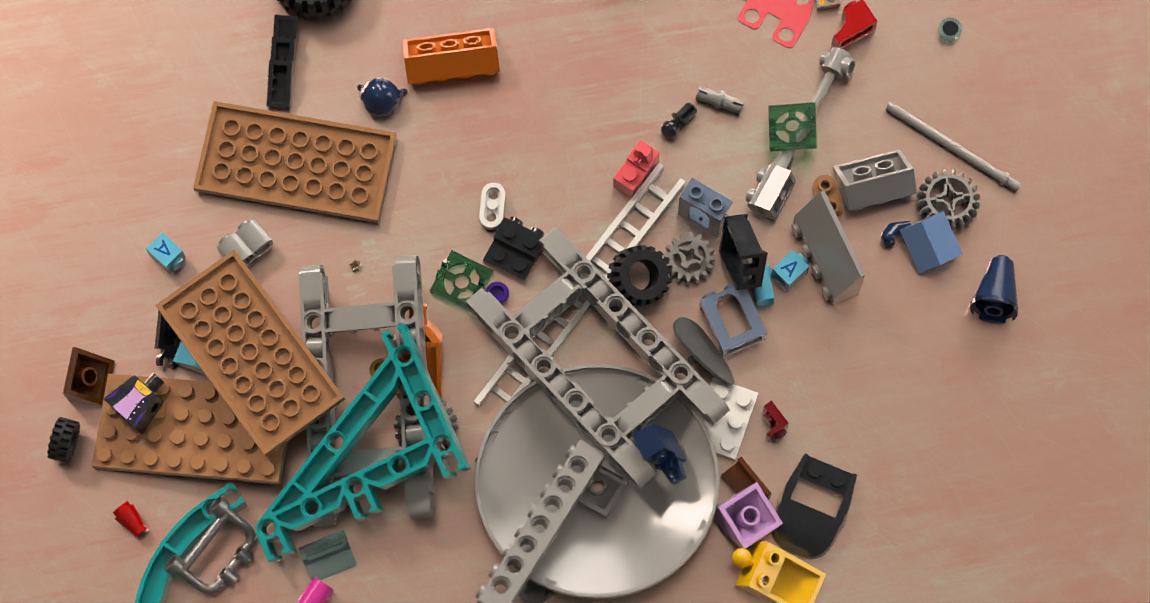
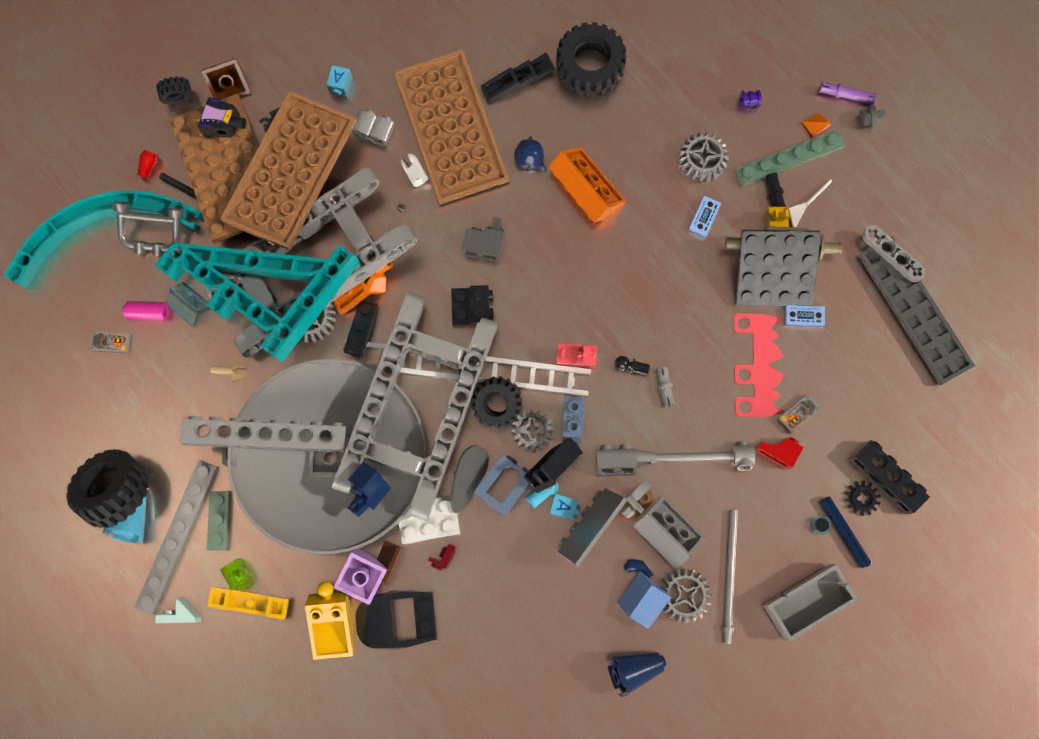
camera: 65 degrees right, 5 degrees up
clear green piece [430,250,494,313] -> none
white plate [479,183,505,230] -> none
dark purple tile [486,282,509,305] -> none
clear green piece [768,102,818,152] -> none
none -> pearl dark grey bar [159,172,197,199]
none -> tan bar [210,360,247,382]
none -> black plate [343,301,379,357]
none -> white piece [401,153,428,187]
none -> dark grey hinge [462,217,504,262]
none -> light grey piece [621,479,653,518]
none -> light grey piece [763,564,859,642]
none -> dark blue axle [820,496,872,568]

